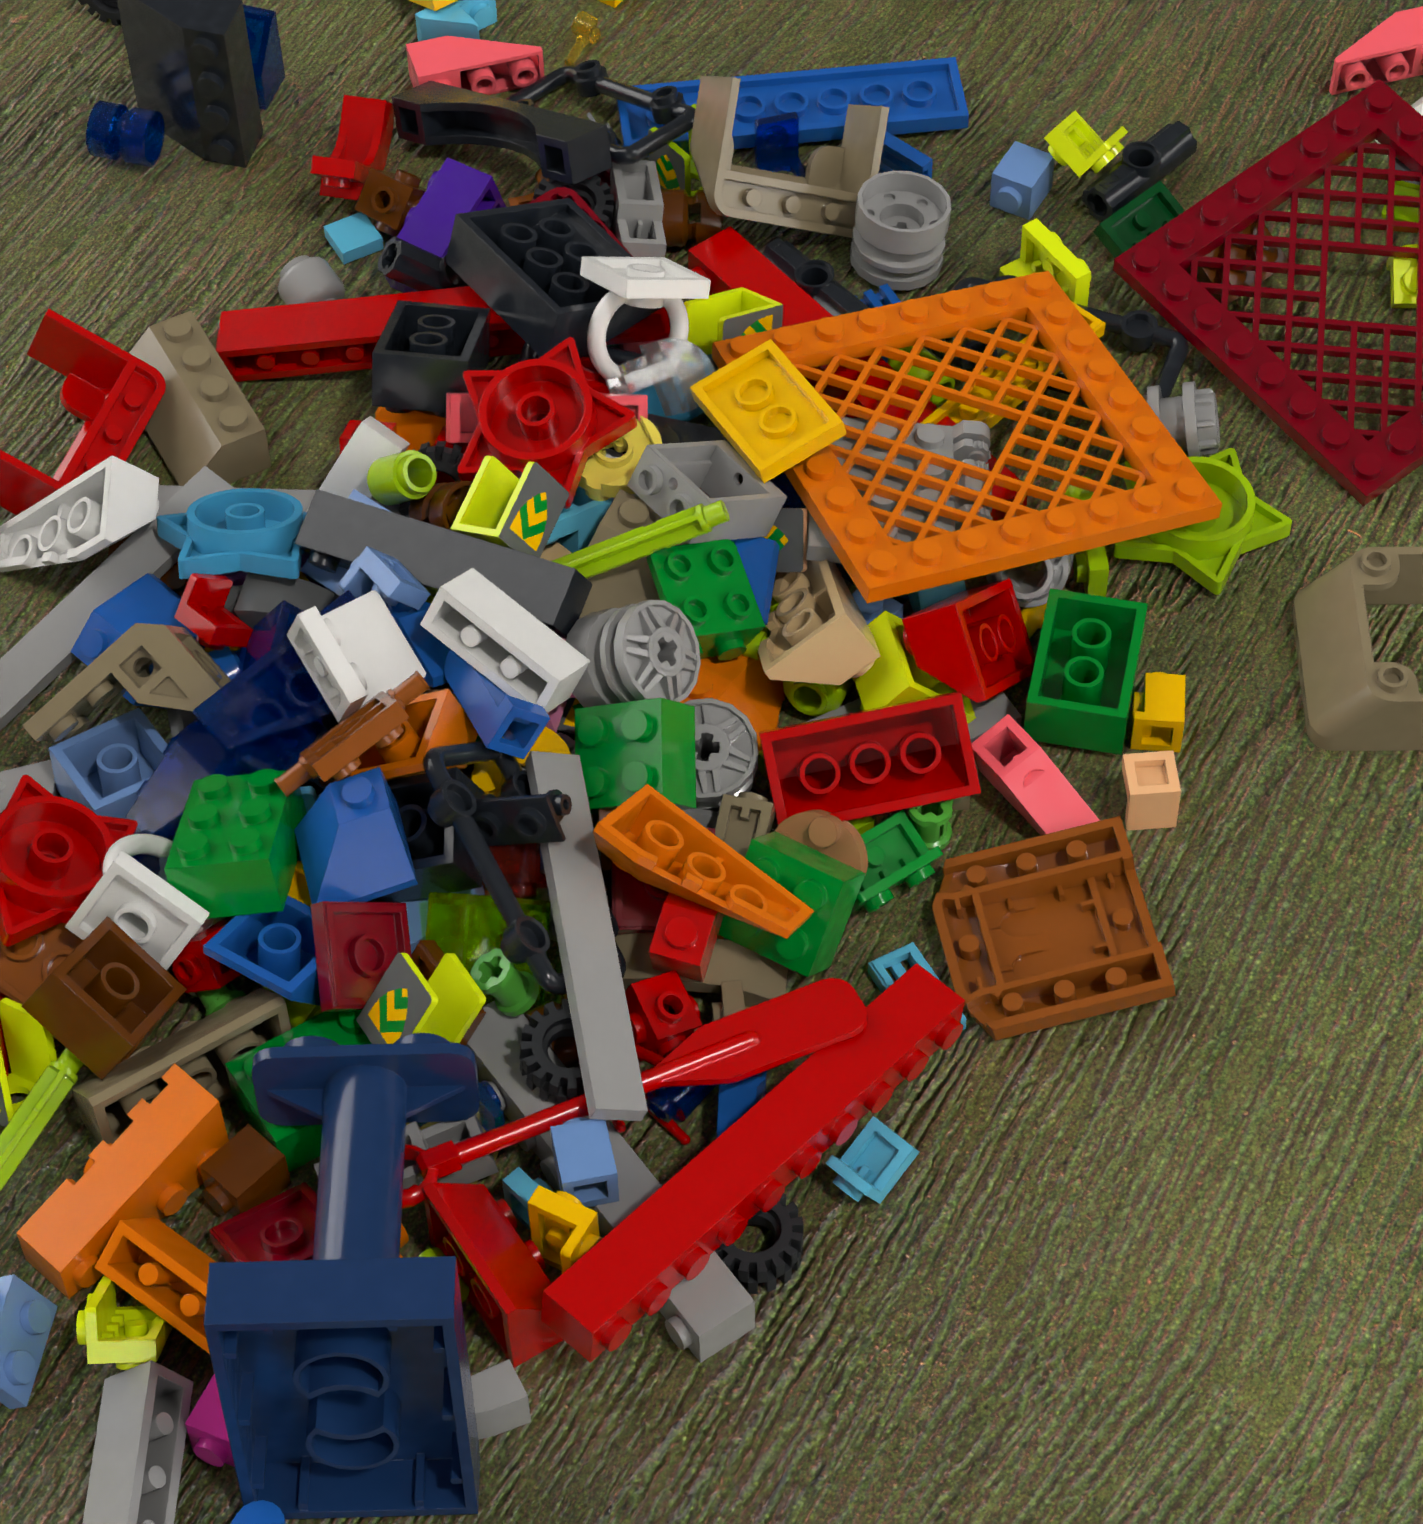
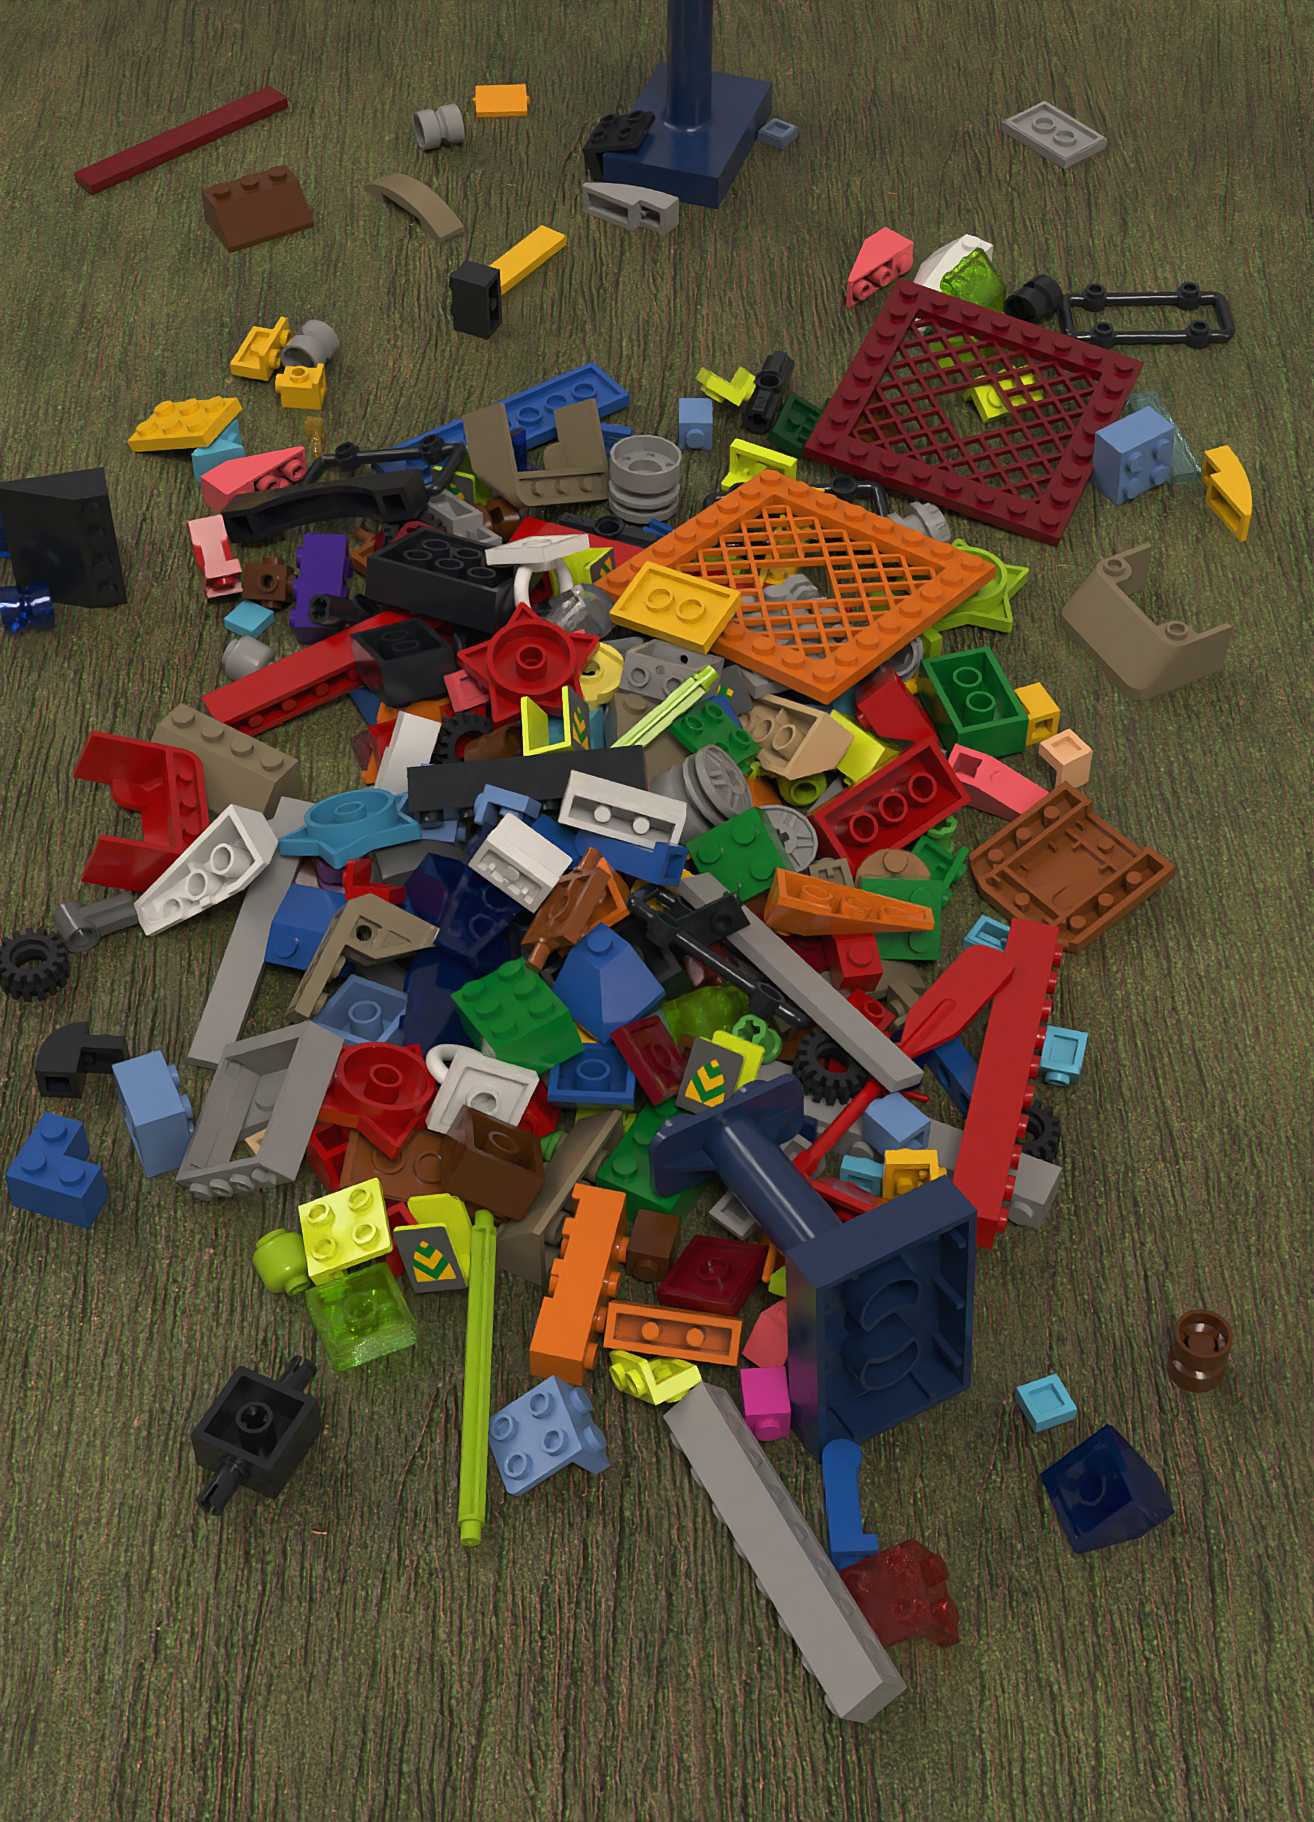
camera: 30 degrees left, 5 degrees down
lime brick [367,450,437,506] -> none

